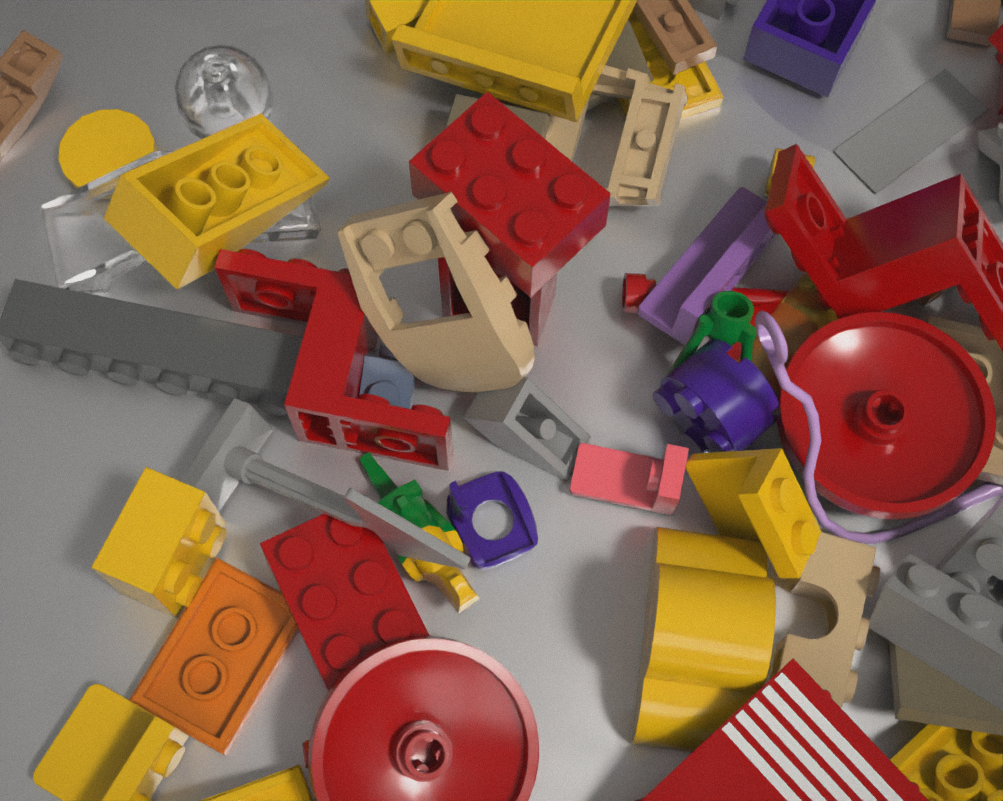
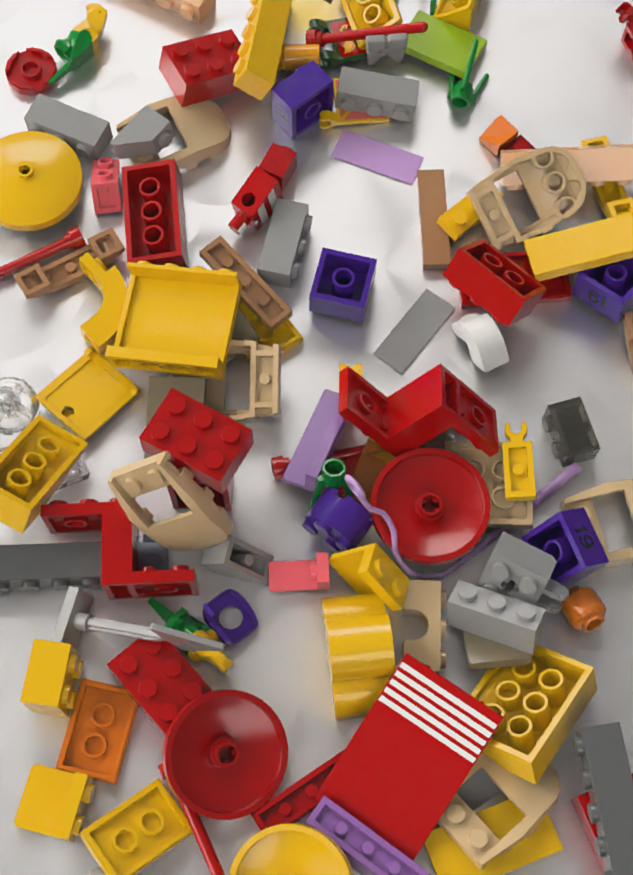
camera: 15 degrees left, 0 degrees up
none -> yellow container [34,347,141,441]

